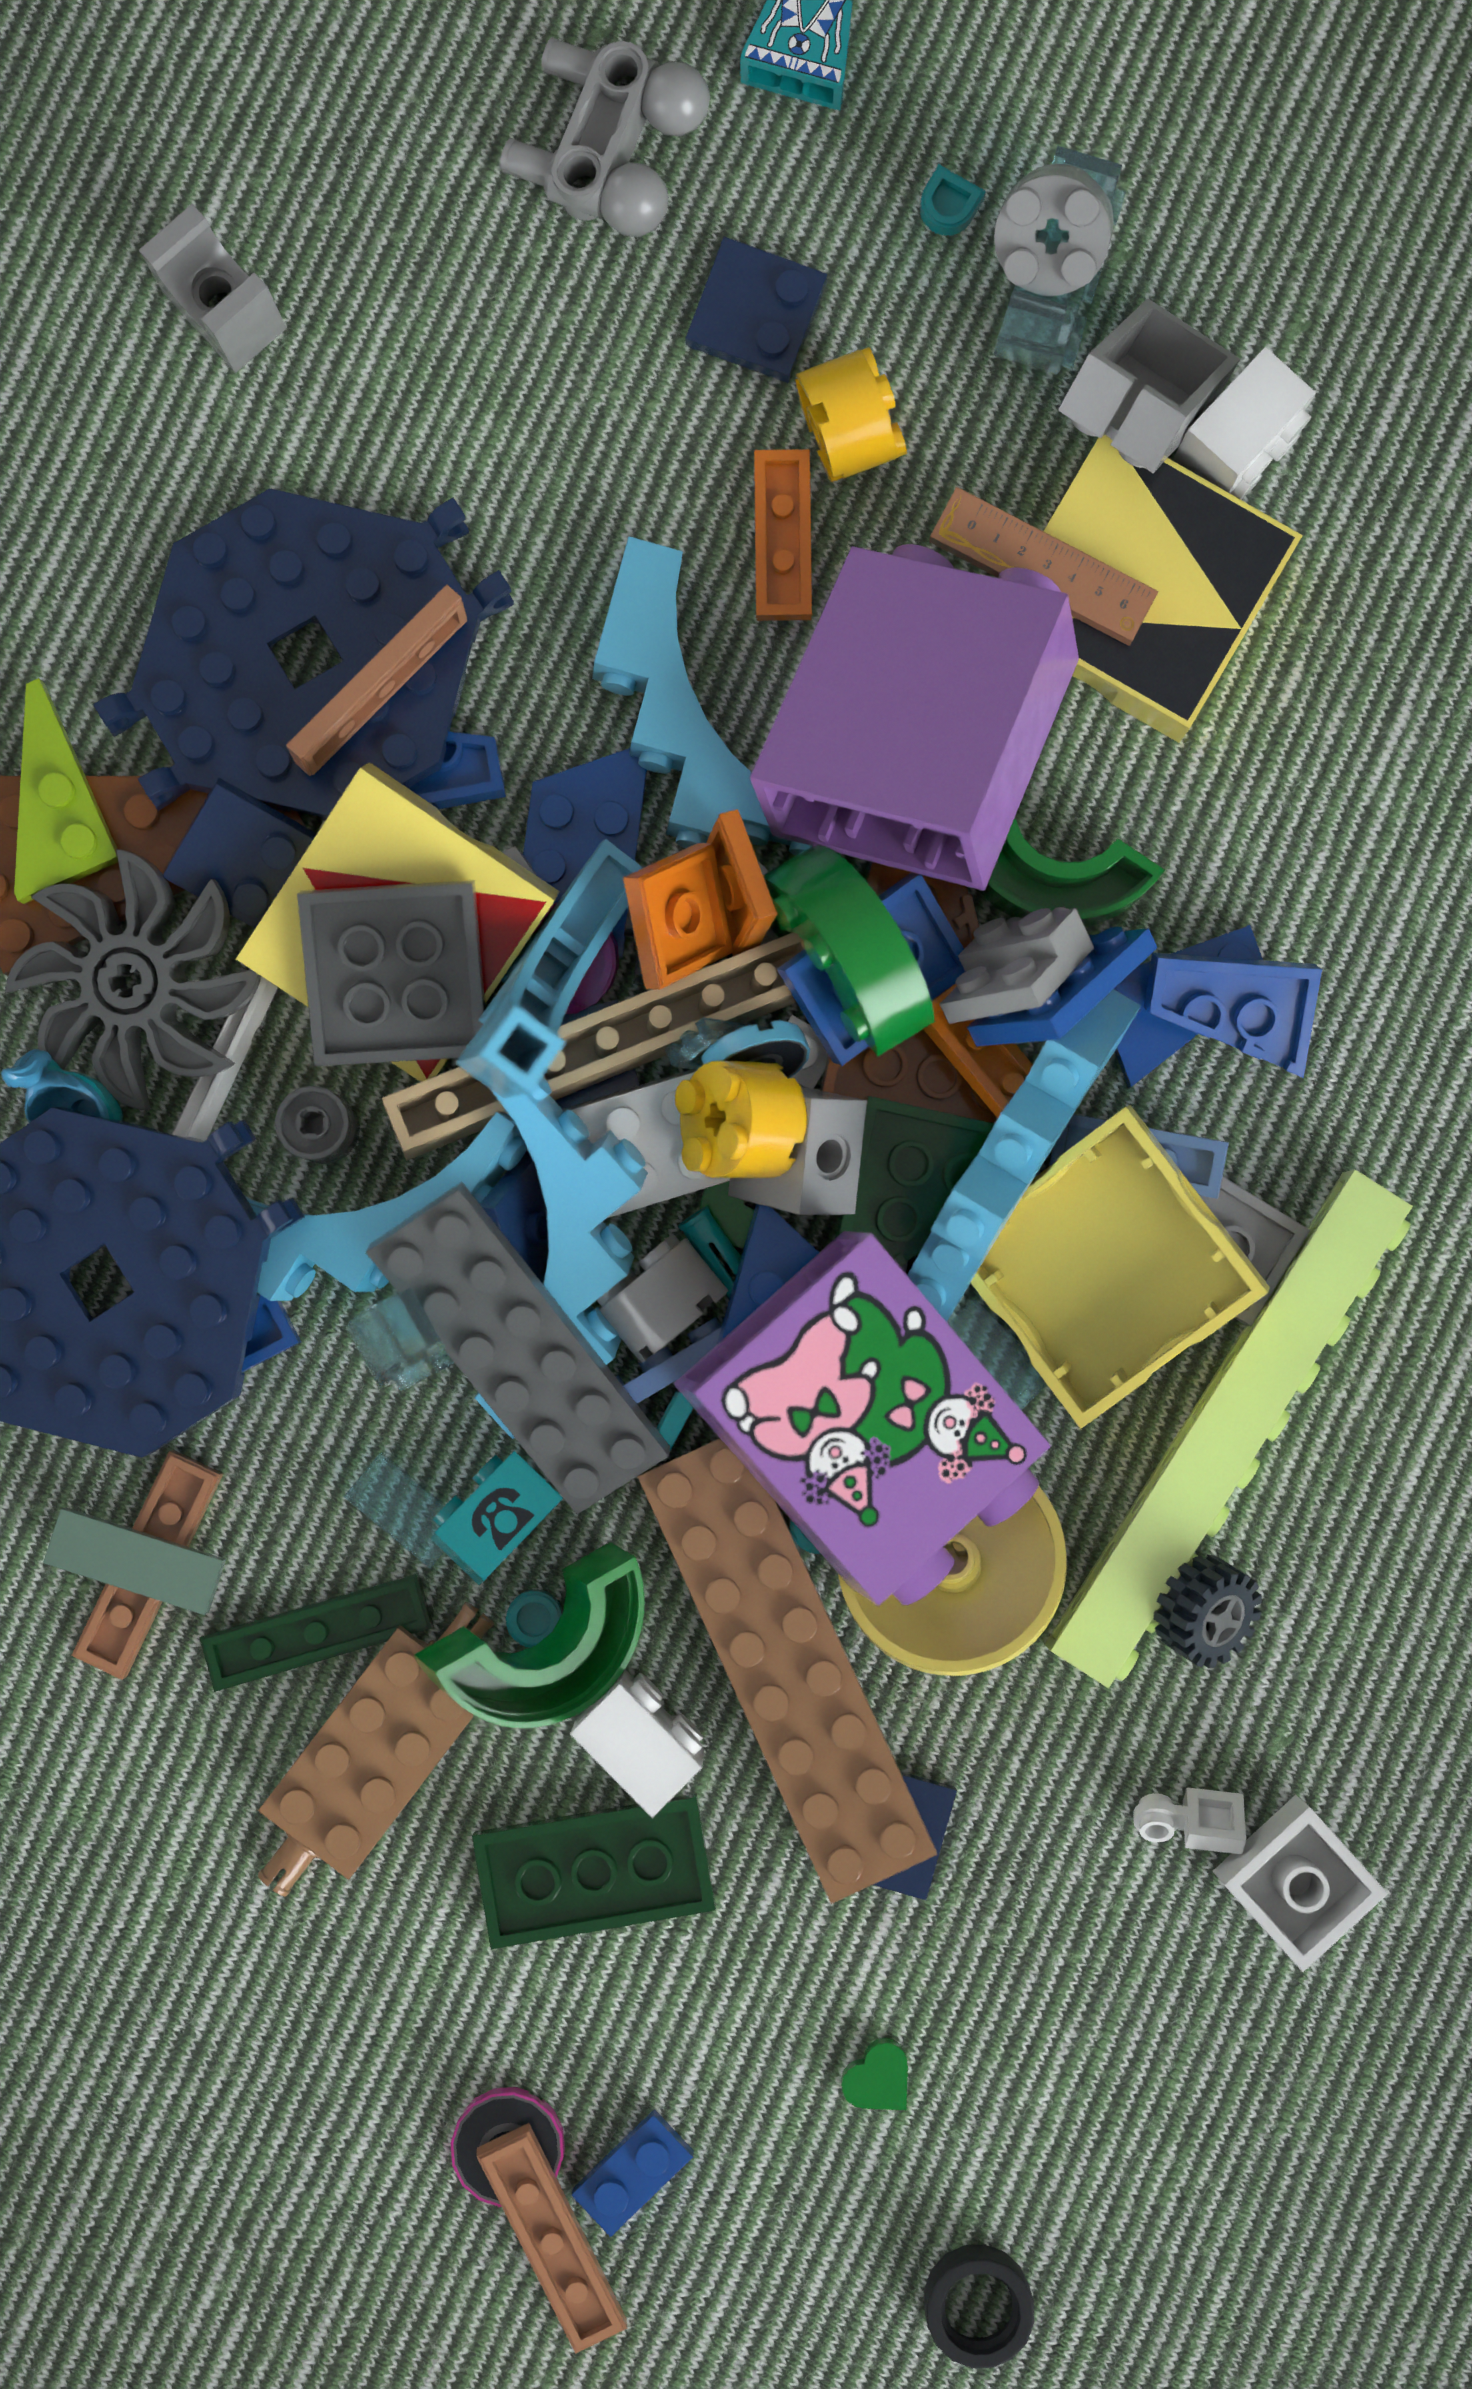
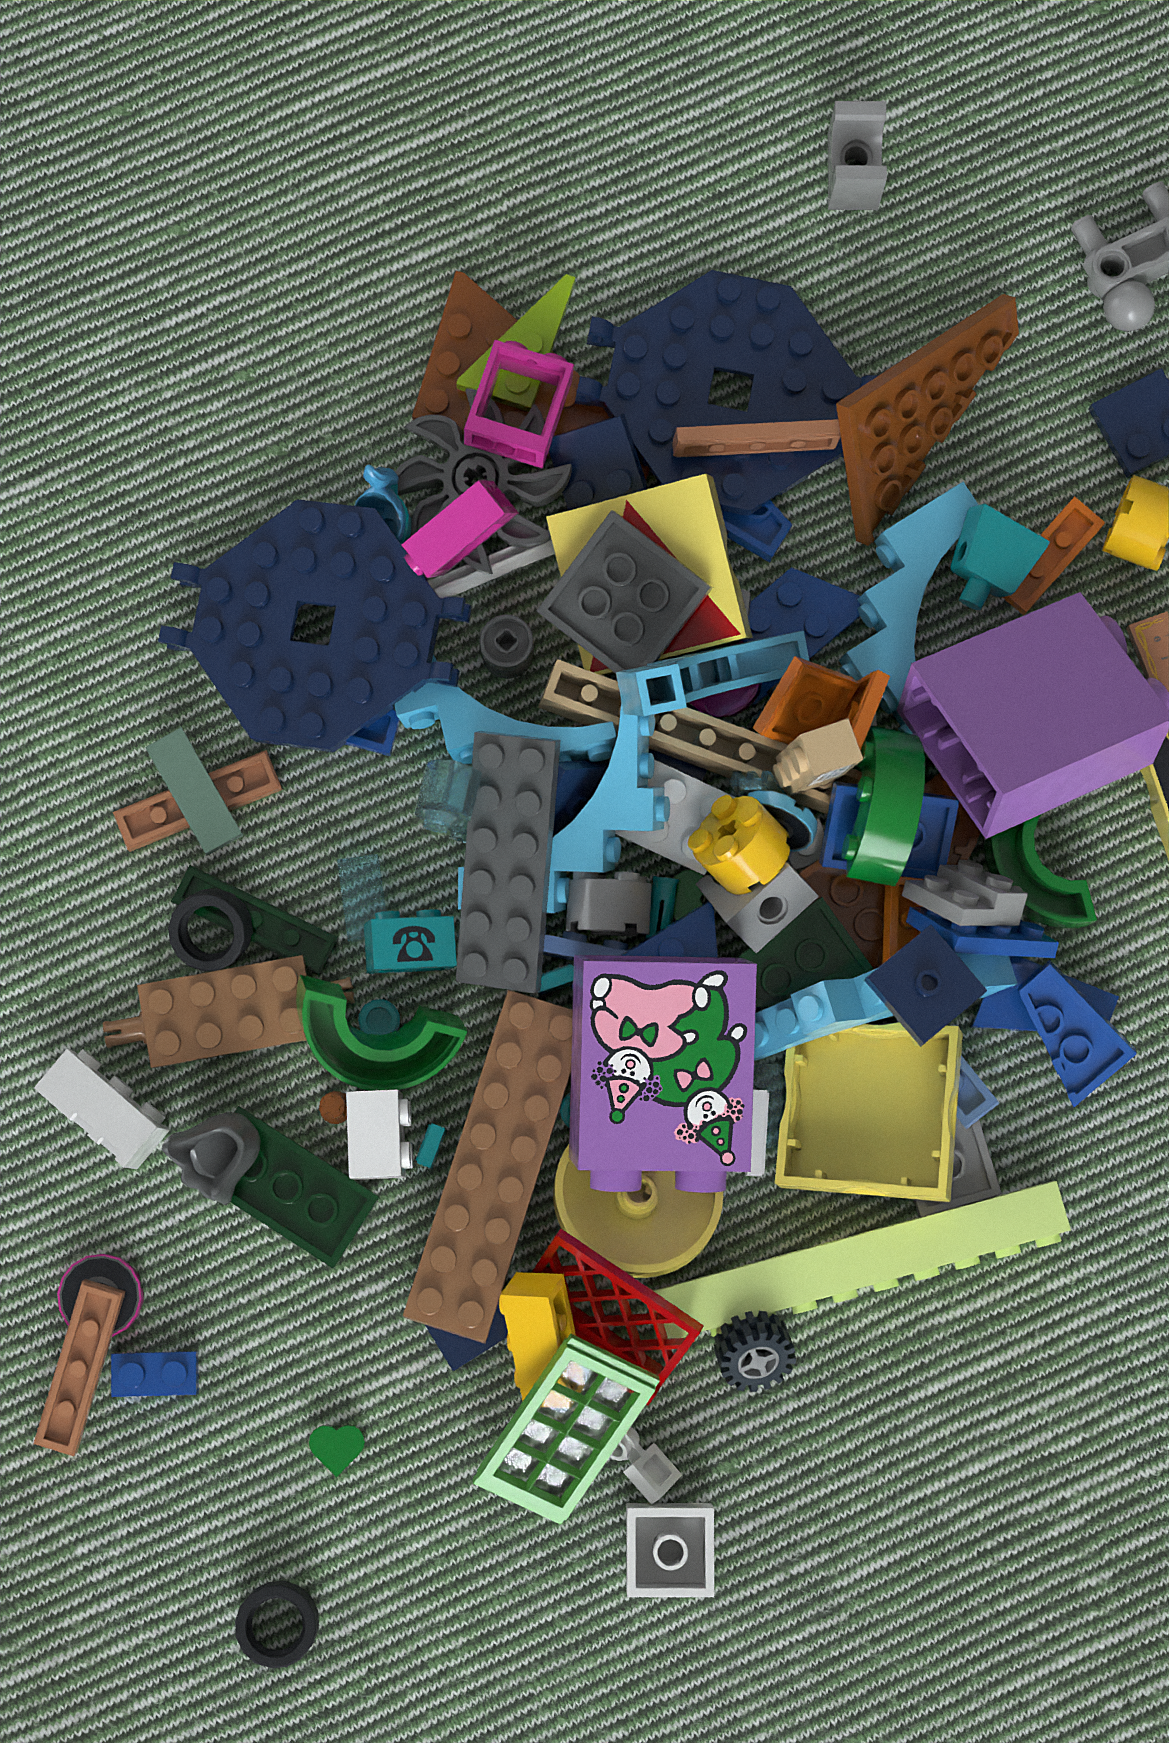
camera: 35 degrees right, 5 degrees down
none -> white wedge [34,1049,170,1169]
none -> dark grey piece [162,1112,261,1205]
none -> black tyre [168,888,253,971]
none -> dark orange piece [319,1091,347,1124]
none -> dark pink window [402,480,519,578]
none -> teal tile [416,1123,447,1169]
none -> dark pink window [464,340,574,469]
none -> bright green piece [473,1333,660,1524]
none -> yellow brick [499,1272,585,1408]
none -> red fence [531,1229,704,1406]
none -> white tile [745,1089,769,1177]
none -> tan brick [774,718,863,797]
none -> dark orange wing [836,294,1019,546]
none -> dark blue plate [864,925,987,1047]
none -> teal torso [950,504,1050,611]

